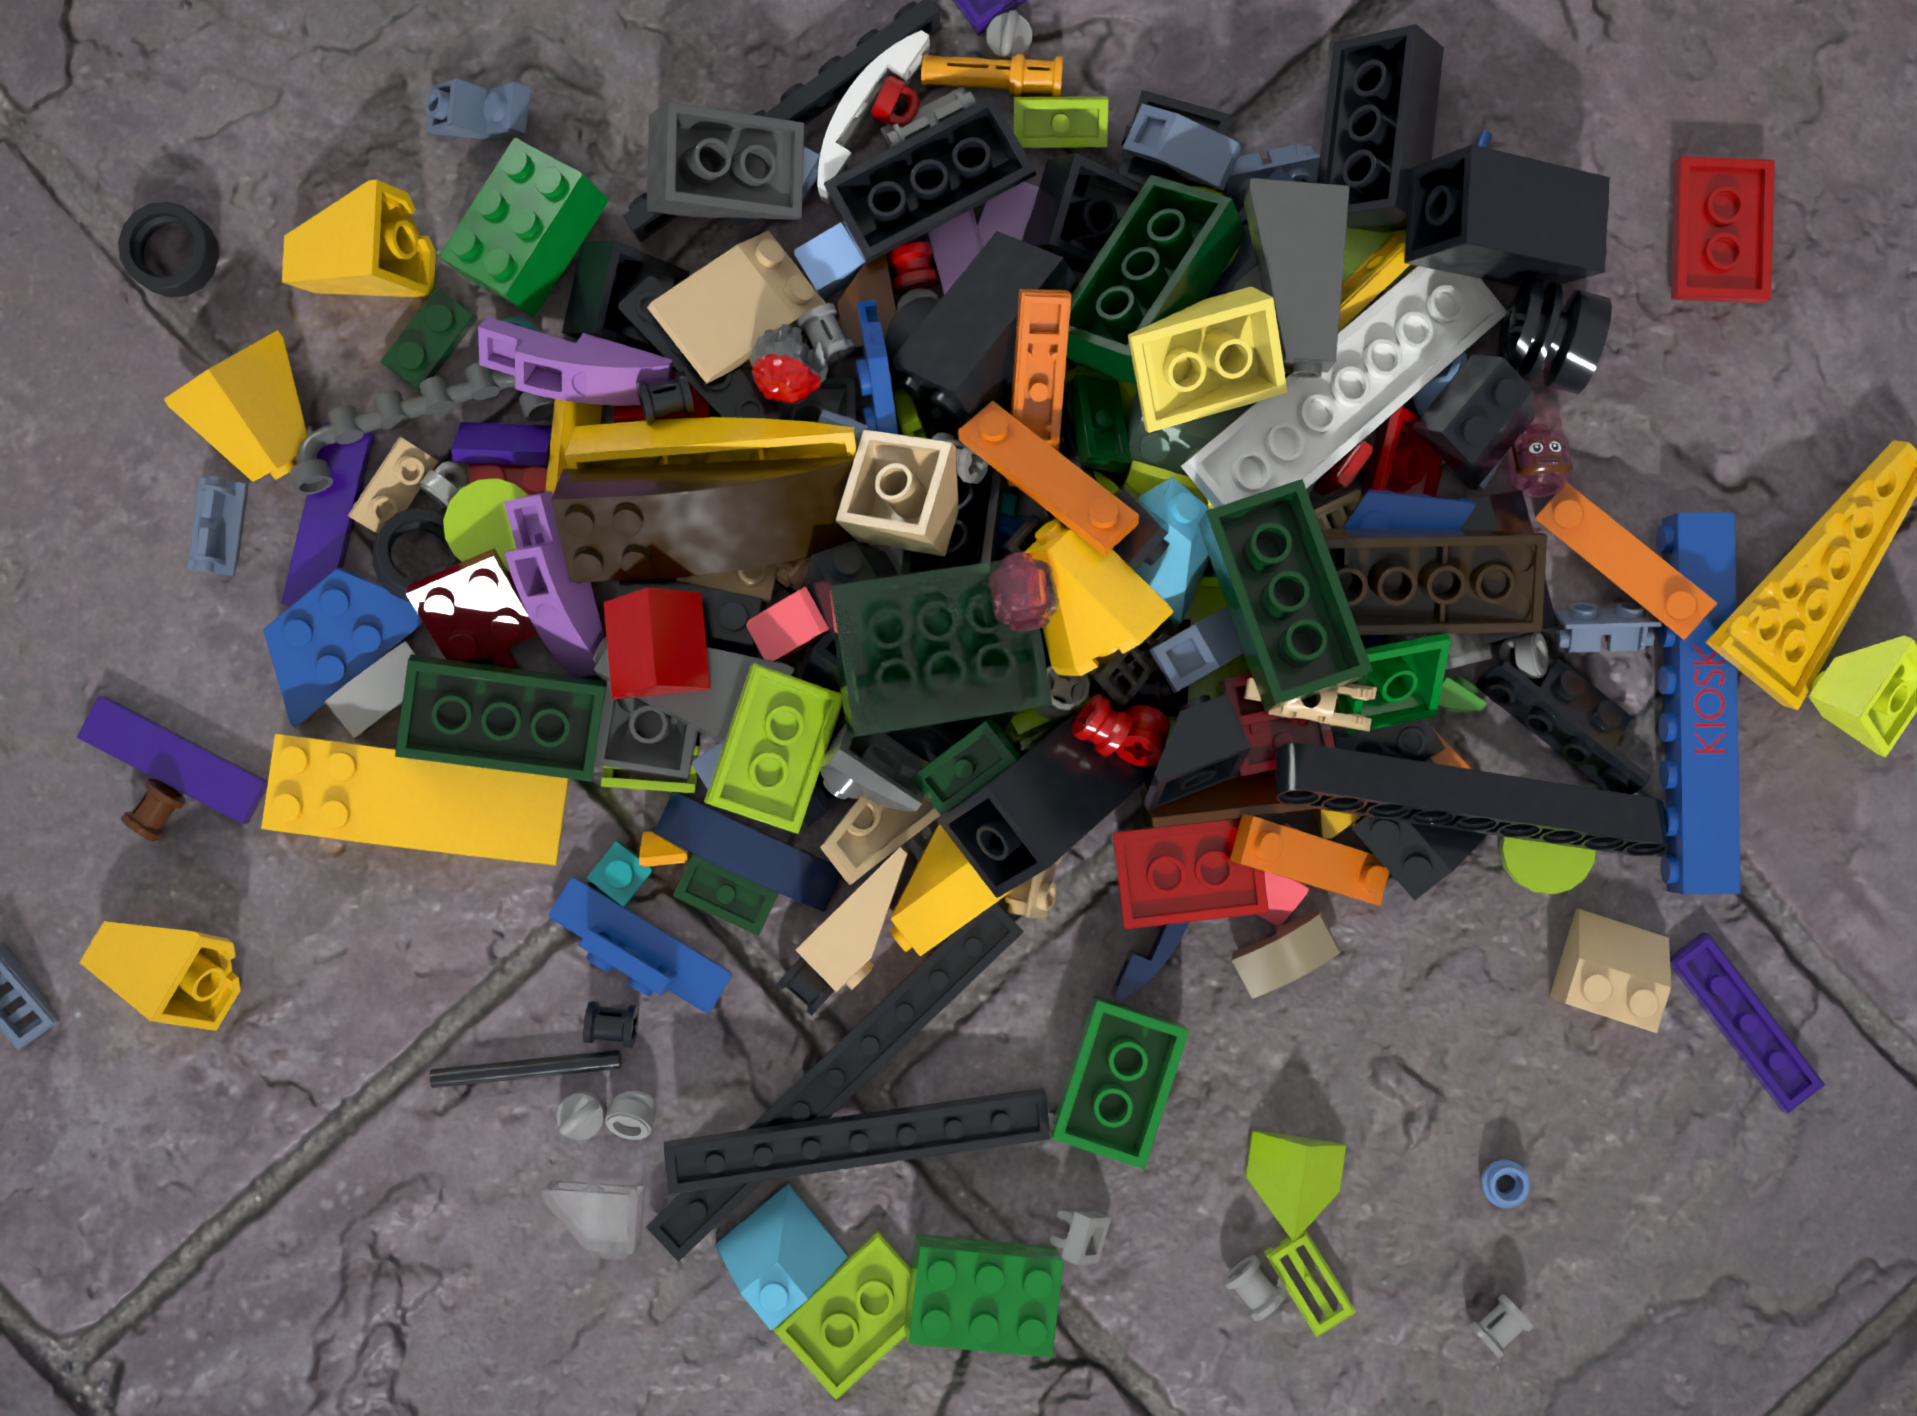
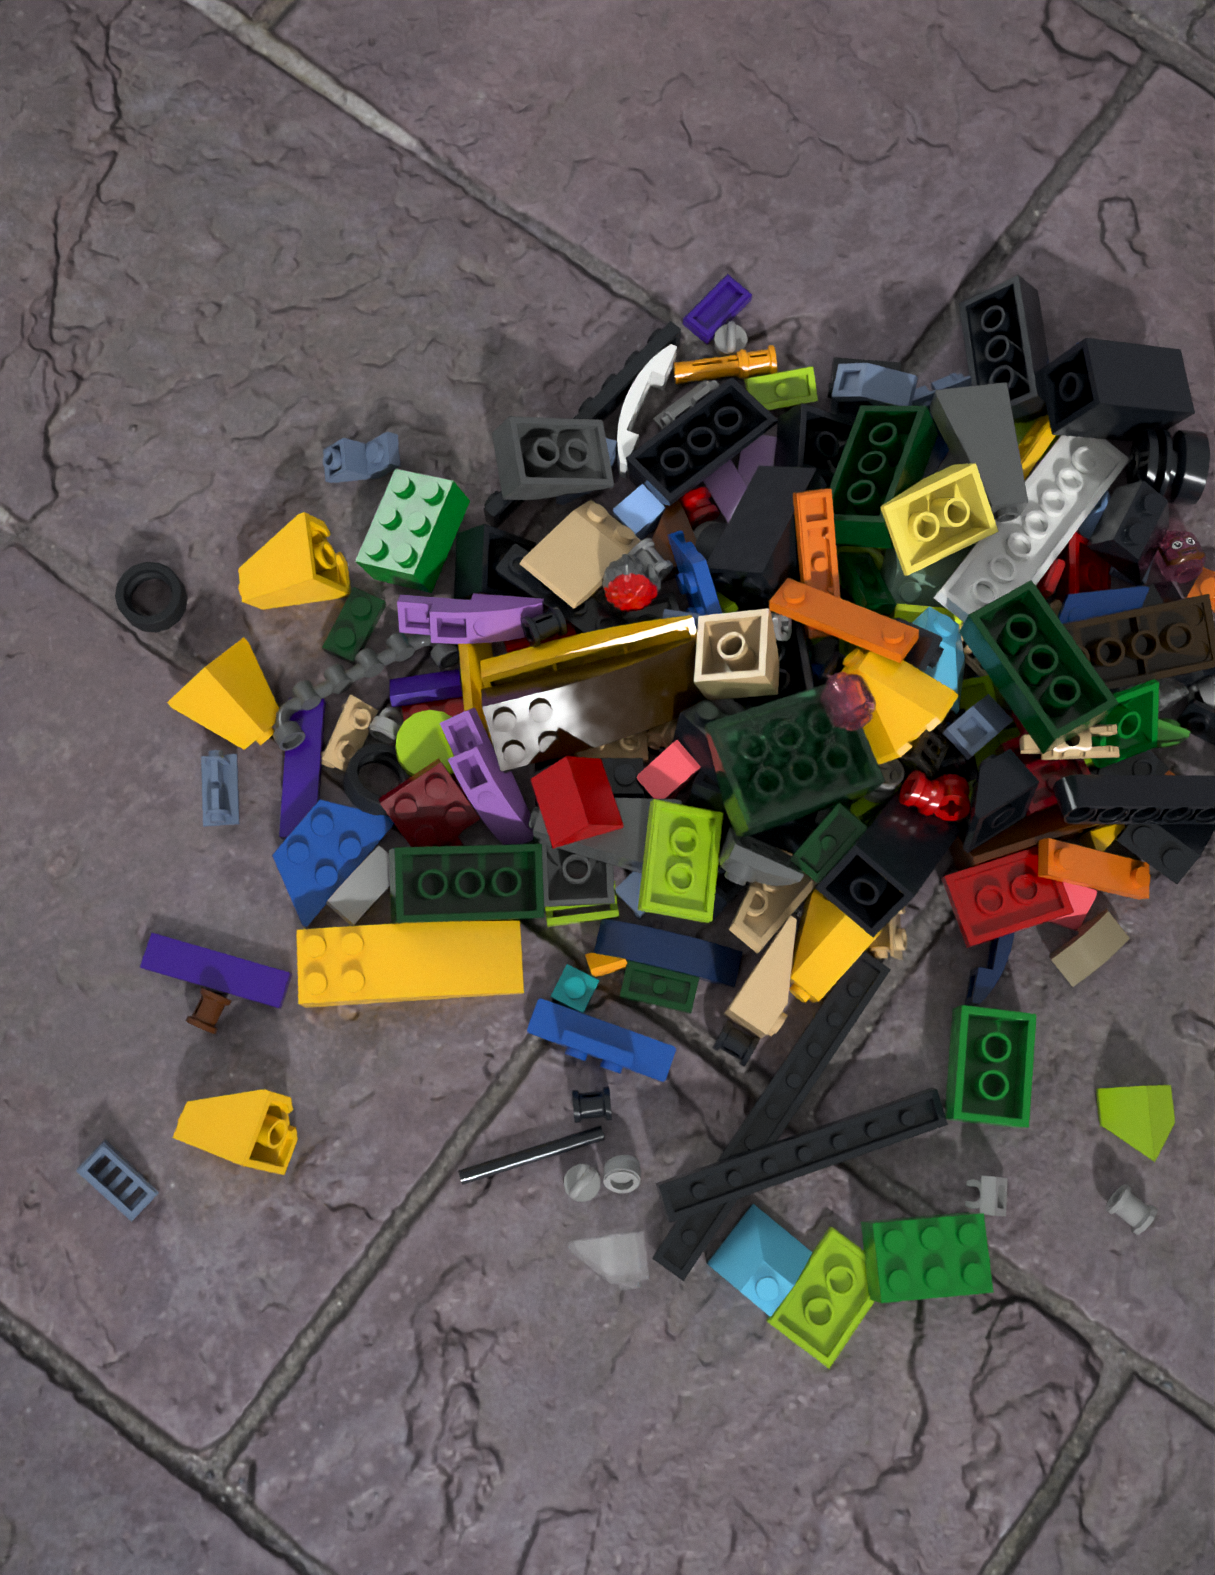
camera: 15 degrees left, 10 degrees down
red tile [870,75,920,127] -> none
lime tile [1264,1230,1356,1337] -> none

